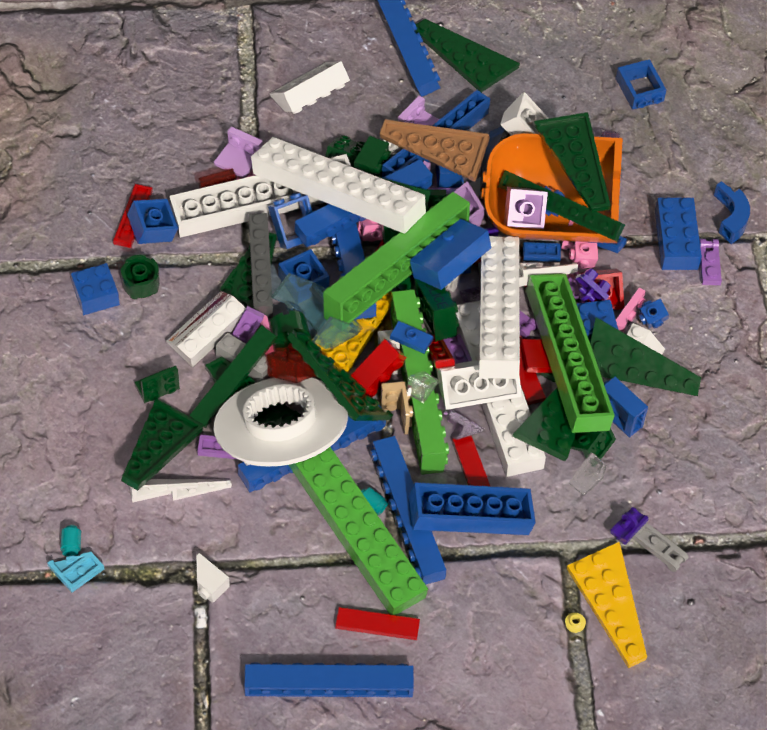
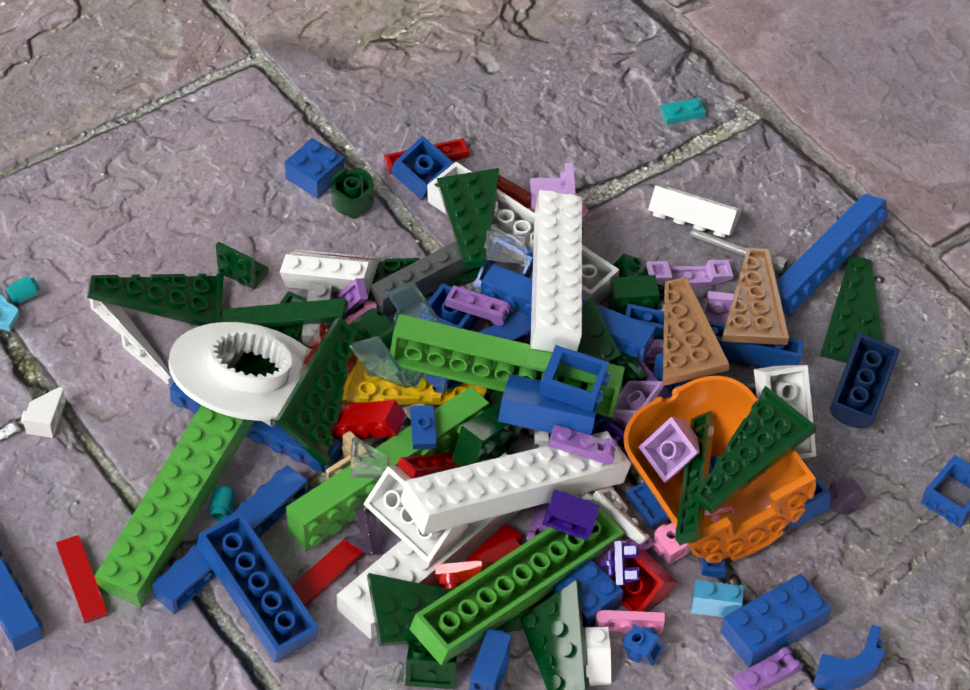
camera: 60 degrees right, 5 degrees down
none -> slope [435,561,494,590]
none -> dark green wing [437,168,500,269]
none -> medium lavender plate [445,285,511,326]
none -> clear piece [484,231,527,264]
none -> blue window [539,345,611,412]
none -> dark purple brick [542,489,600,541]
none -> medium lavender plate [548,424,617,464]
none -> lavender slope [646,260,734,288]
none -> teal plate [660,98,706,125]
none -> light grey piece [690,229,788,275]
none -> dark azure brick [691,579,744,617]
none -> medium nougat wing [721,248,789,345]
none -> dark blue brick [830,332,900,428]

